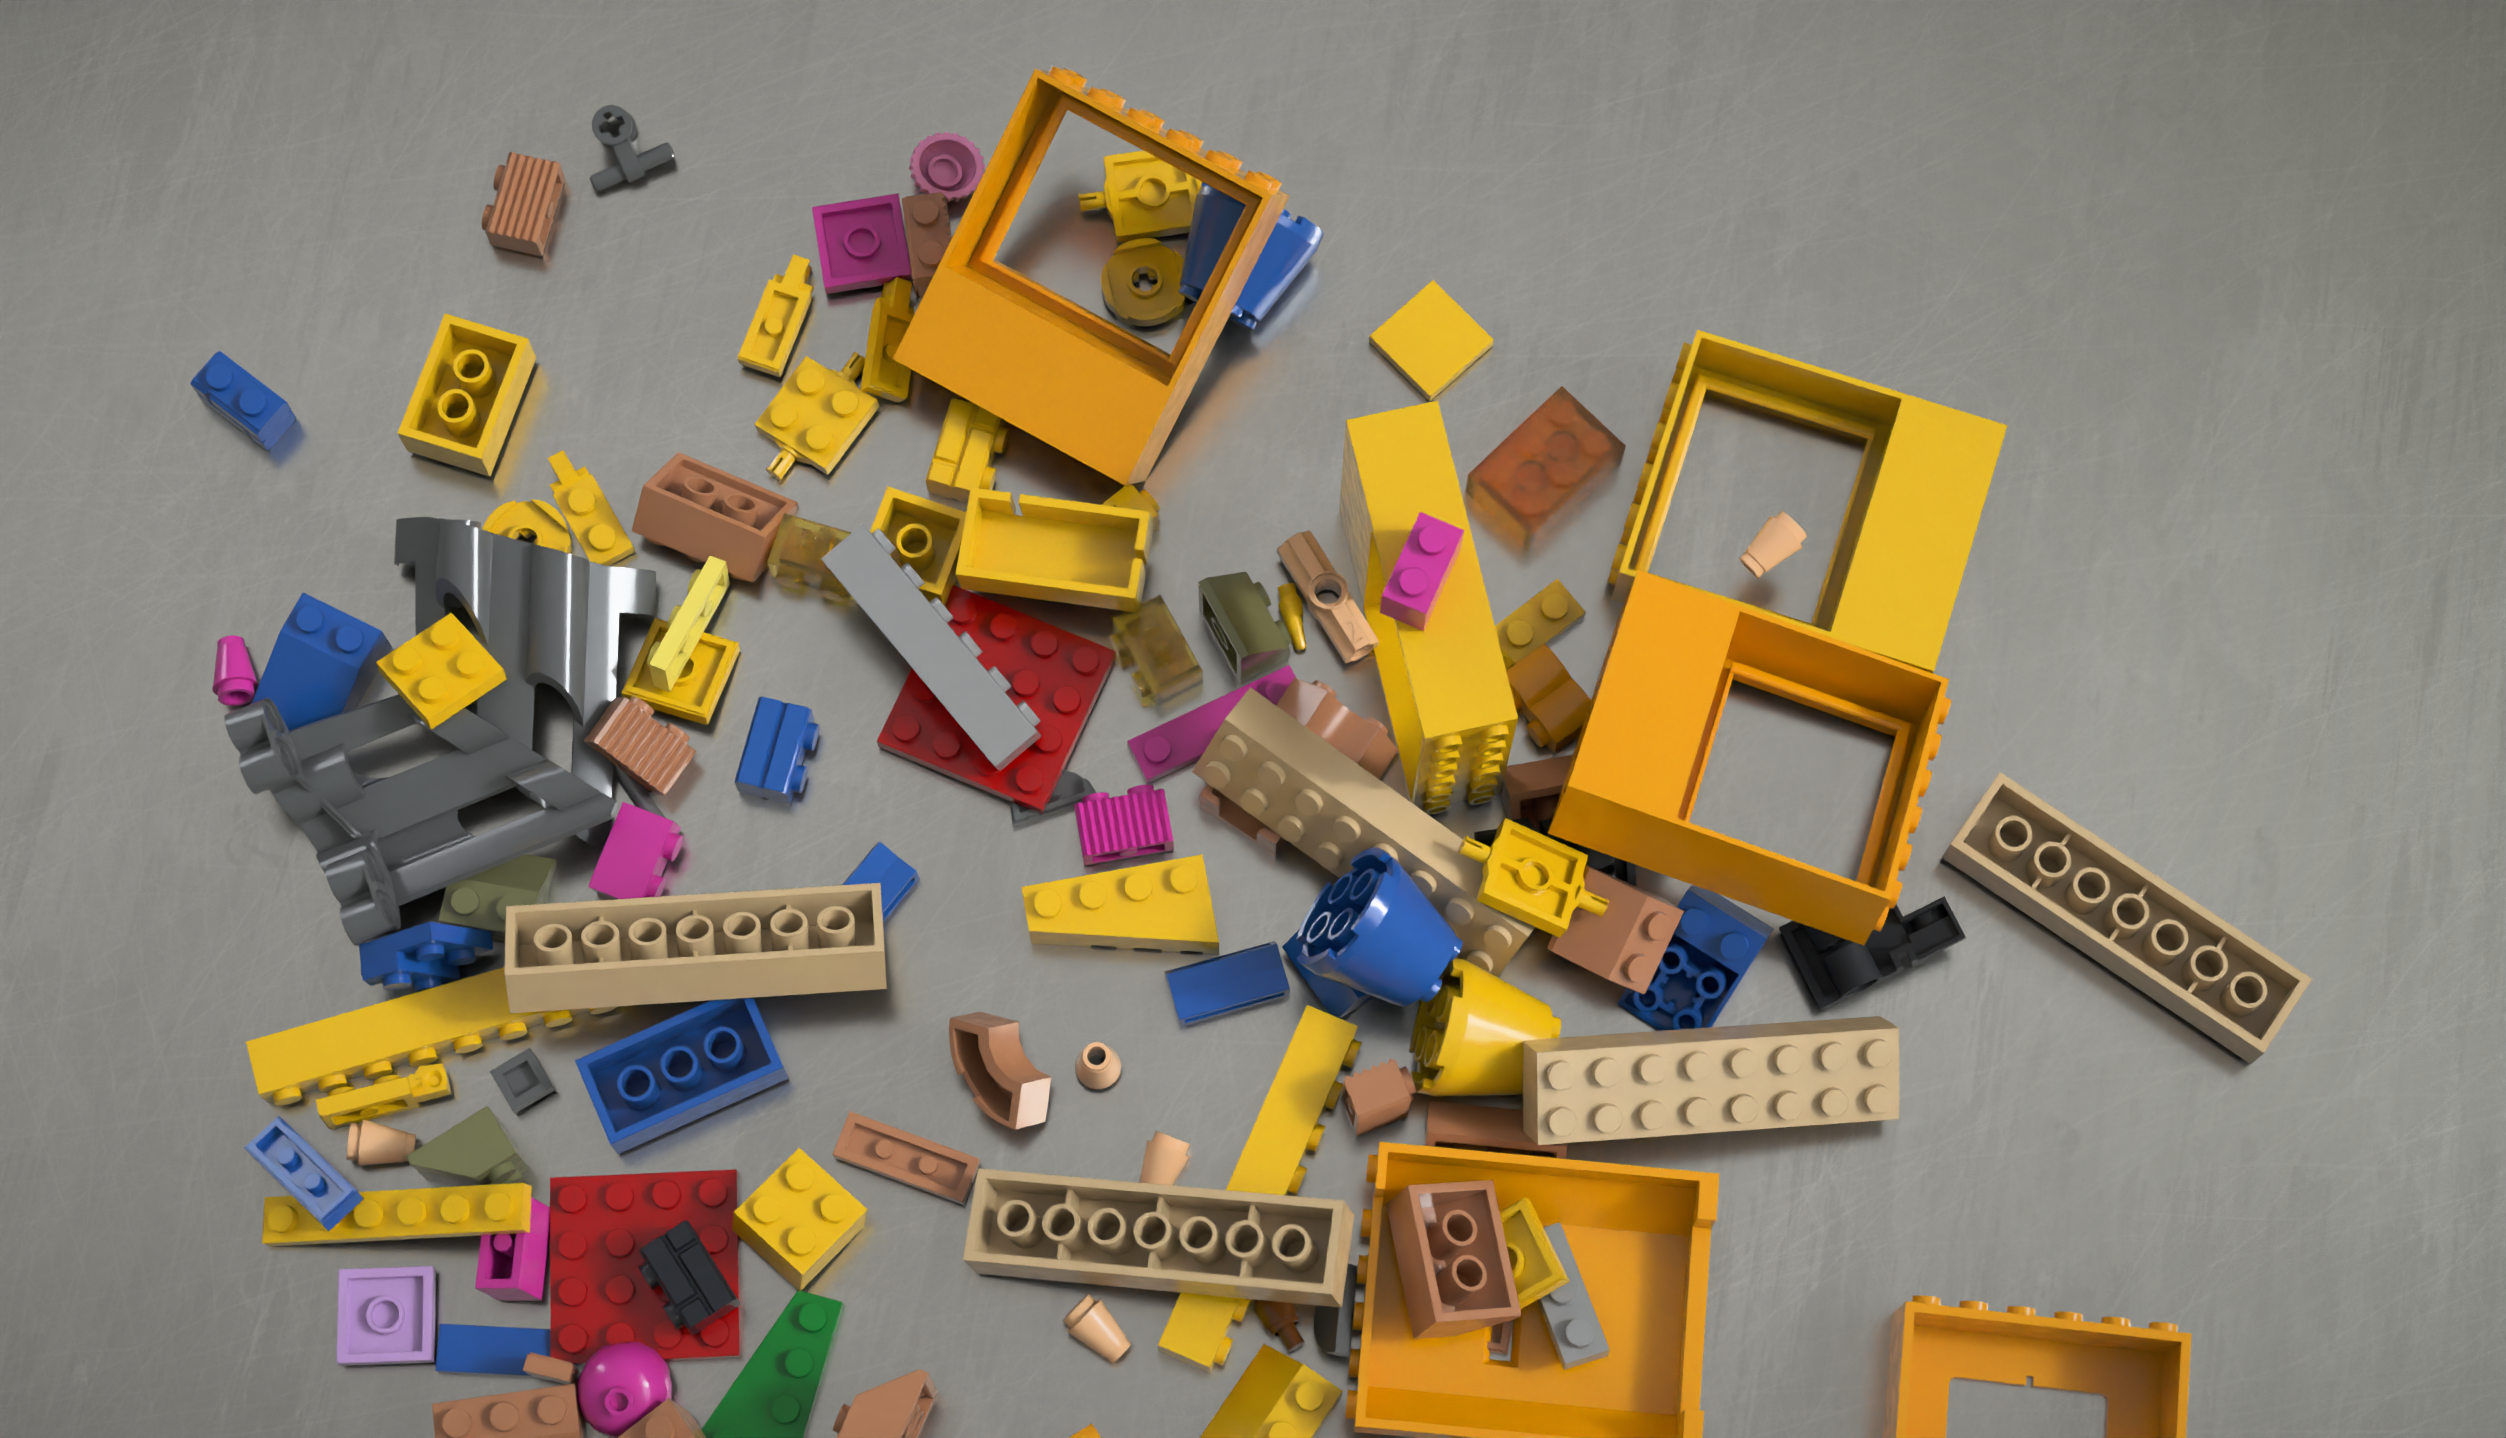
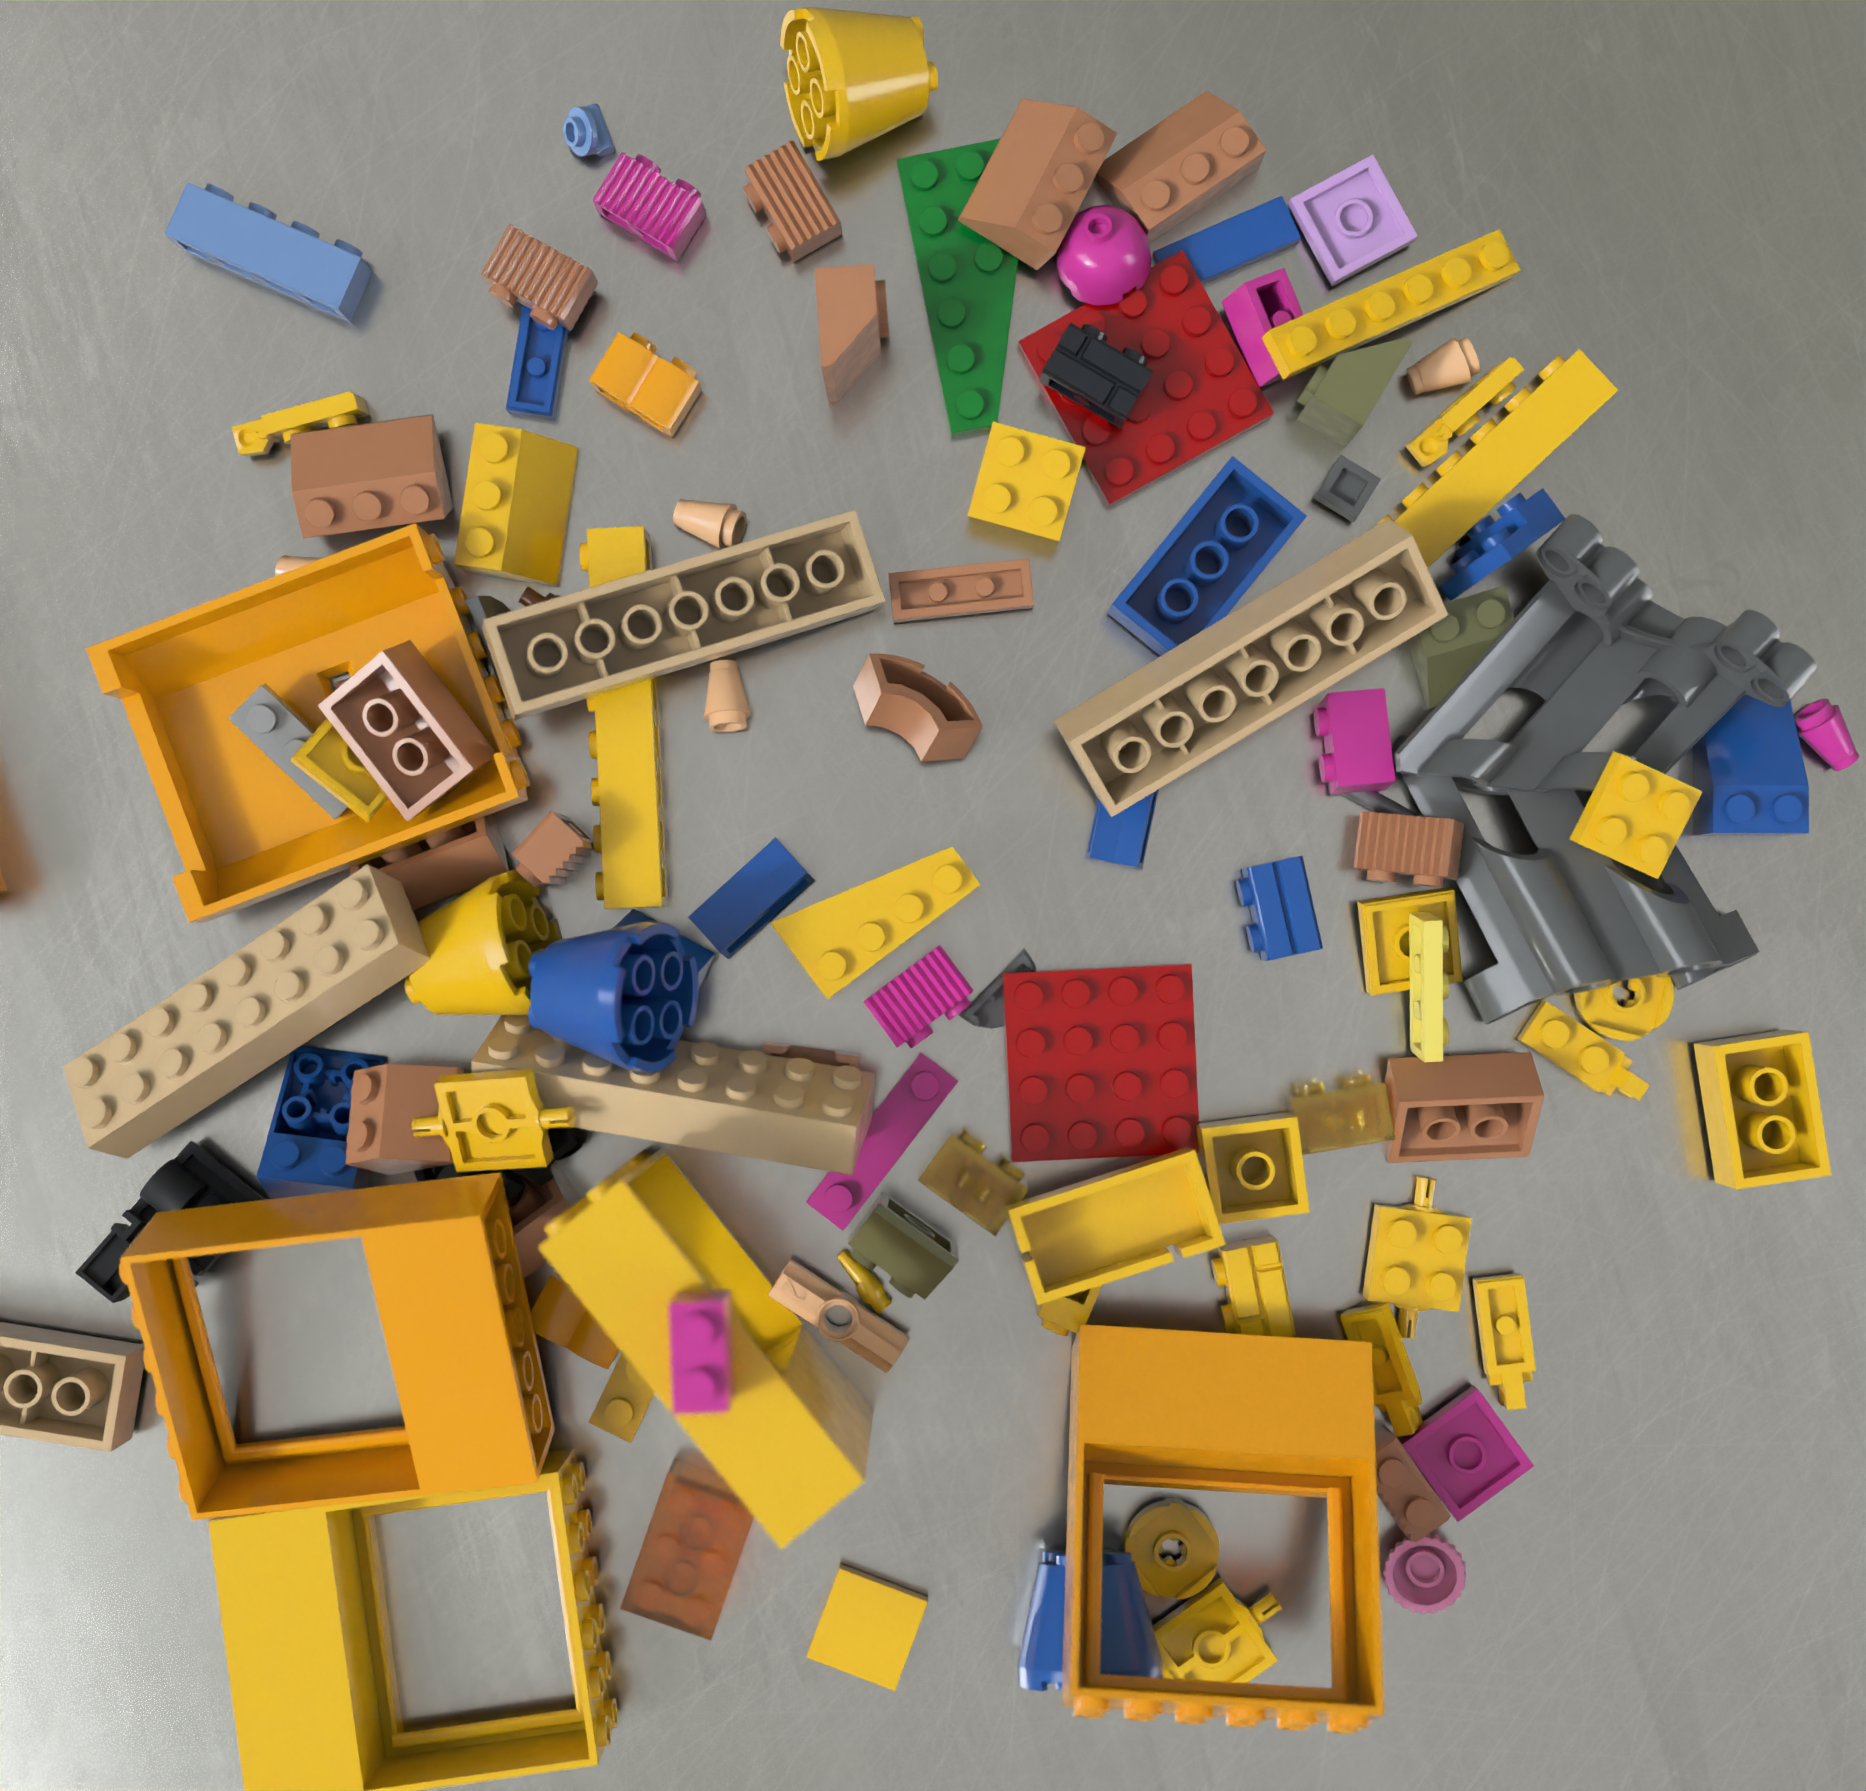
camera: 155 degrees right, 15 degrees up
tile [244,1116,364,1231] -> none
nougat brick [482,152,565,256] -> none
nougat tile [523,1353,580,1385] -> none
dark grey piece [590,105,675,191] -> none
light grey brick [821,524,1042,771] -> none
light nougat cone [1075,1042,1121,1089] -> none
nougat brick [1276,677,1398,780] -> none
light nougat cone [1739,511,1807,578] -> none

